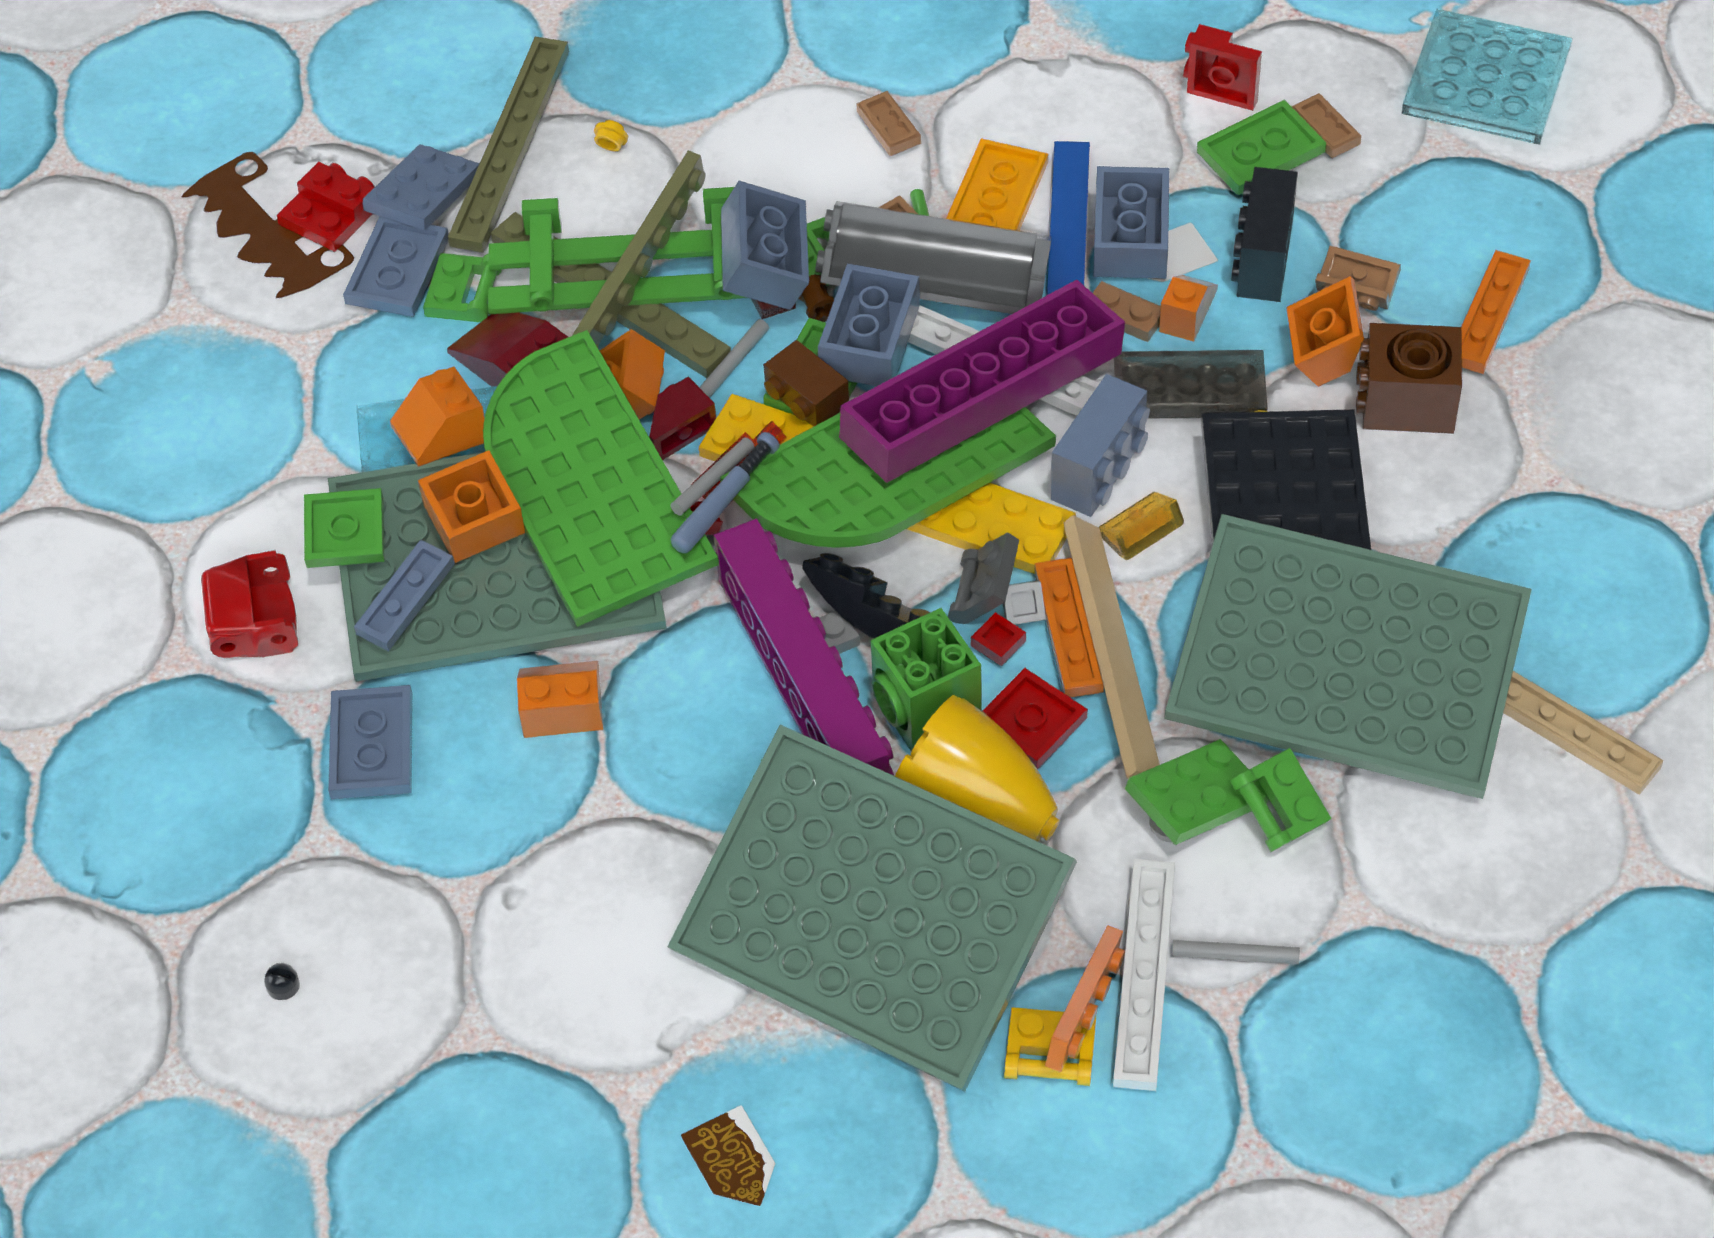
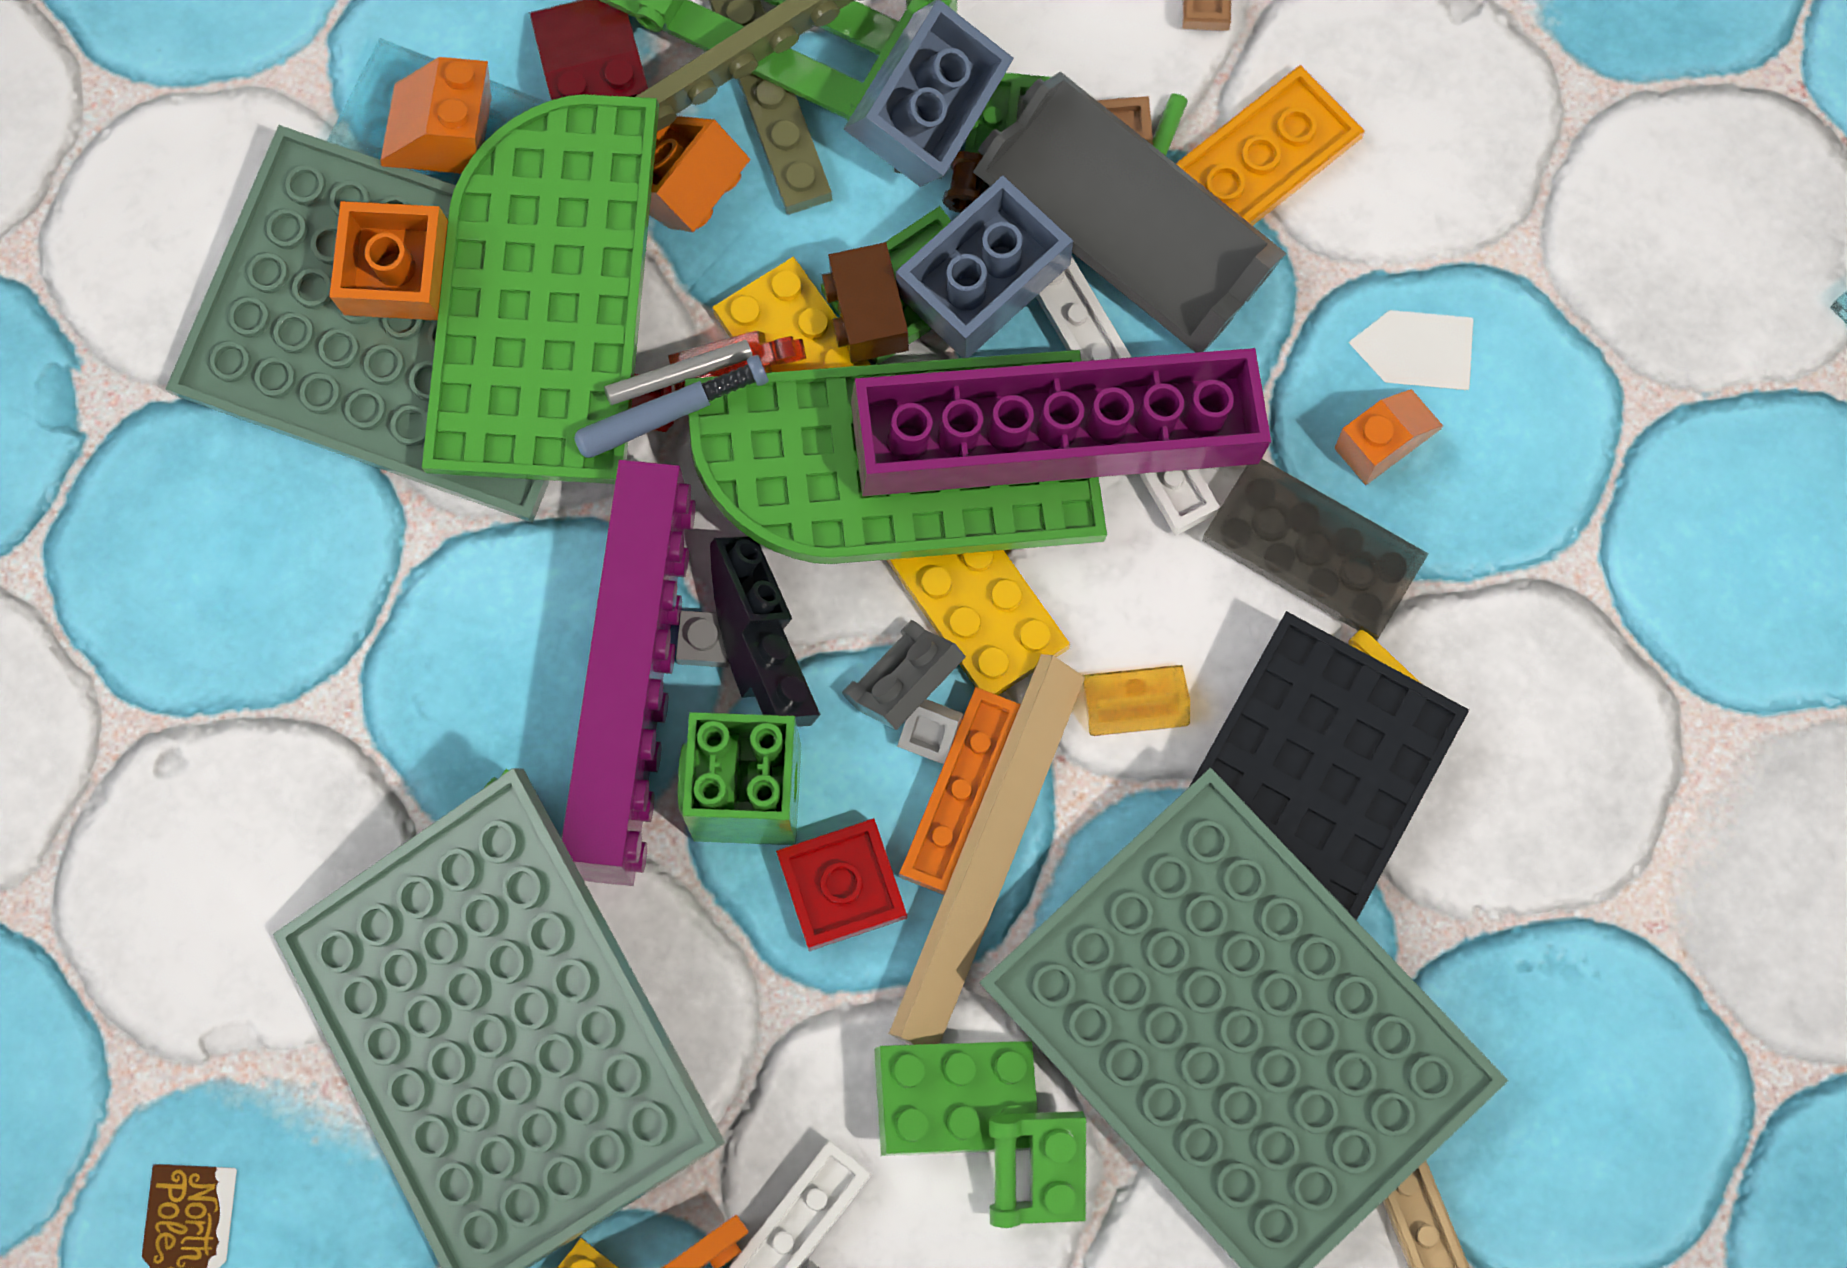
camera: 30 degrees right, 20 degrees up
red piece [201,550,298,658] -> none
bright green plate [304,488,385,568] -> none
sand blue plate [328,685,412,799] -> none
sand blue plate [354,540,455,651] -> none
orange slope [517,661,603,738] -> none
dark red slope [649,376,716,460] -> none
light grey bar [699,319,769,398] -> none
yellow cylinder [895,695,1060,841] -> none
red plate [971,612,1026,666] -> none
blue tile [1047,141,1090,295] -> none
sand blue brick [1051,374,1150,517] -> none
sand blue brick [1093,166,1169,279] -> none
medium nougat plate [1093,281,1161,342] -> none
red plate [1183,24,1262,111] -> none
bright green plate [1197,99,1326,195] -> none
black brick [1231,167,1298,302] -> none
orange slope [1286,276,1364,387] -> none
medium nougat plate [1291,93,1361,158] -> none
medium nougat bracket [1315,246,1401,311] -> none
reddish brown brick [1356,323,1462,434] -> none
orange plate [1461,250,1531,374] -> none

